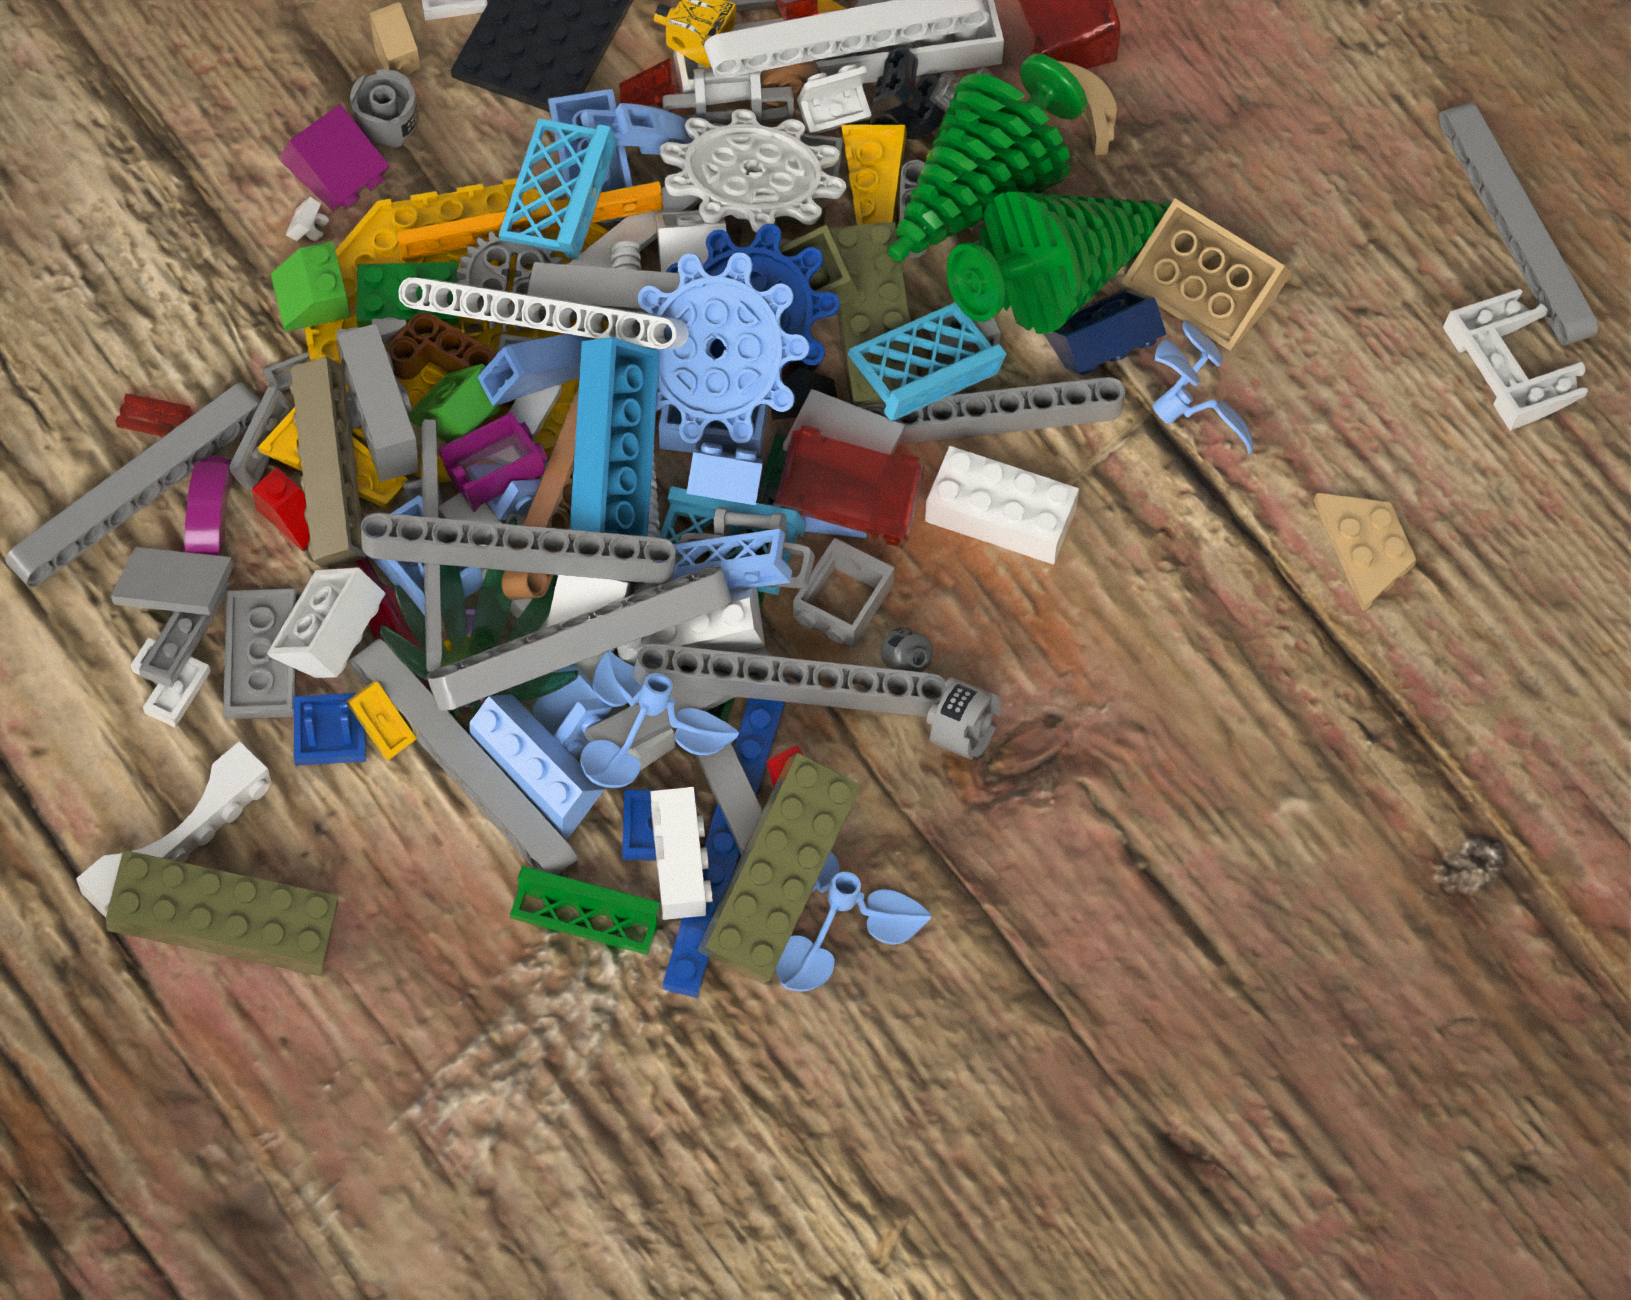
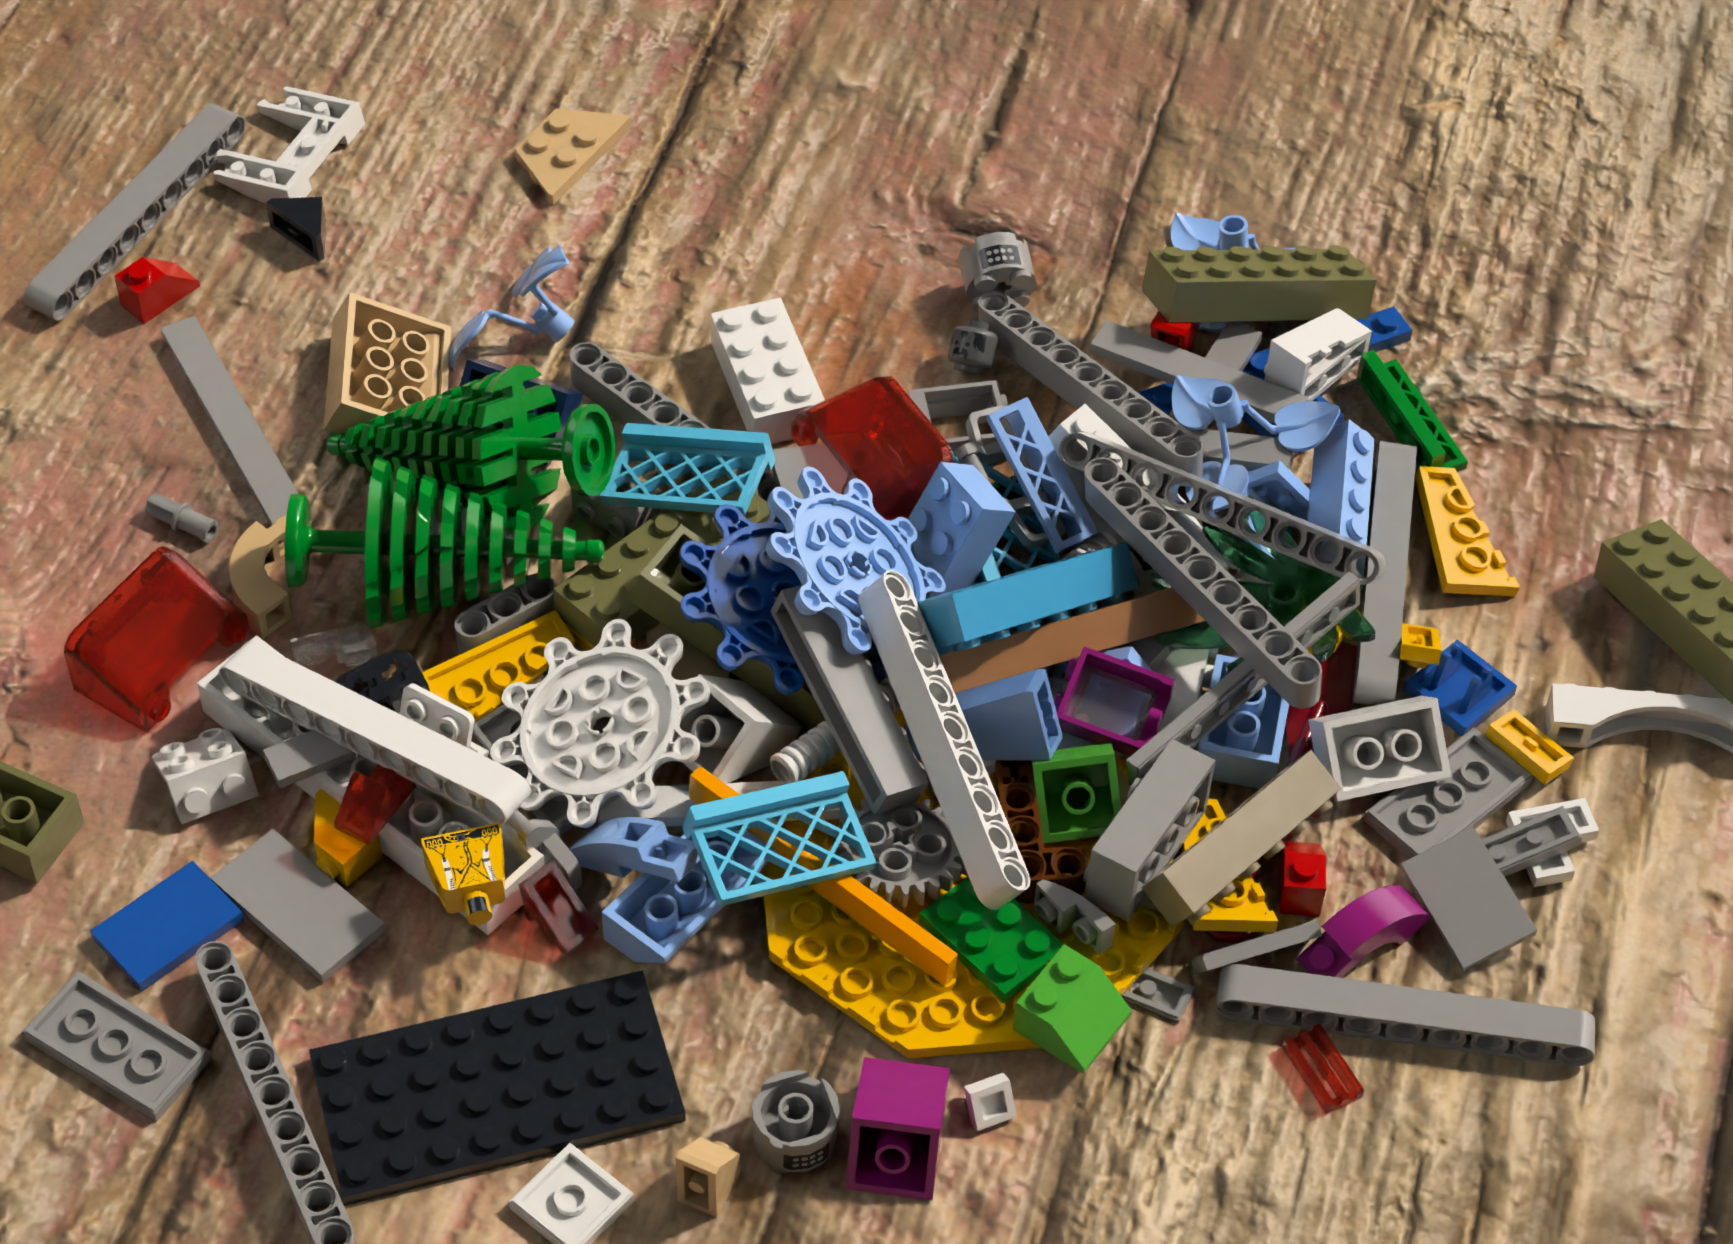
camera: 130 degrees left, 10 degrees down
none -> red slope [114,257,200,324]
none -> light grey axle [145,494,219,543]
none -> light grey tile [160,316,312,526]
none -> black slope [266,197,326,262]
none -> light grey tile [1090,320,1309,424]
none -> yellow wing [1415,466,1520,597]
none -> yellow plate [1485,709,1574,785]

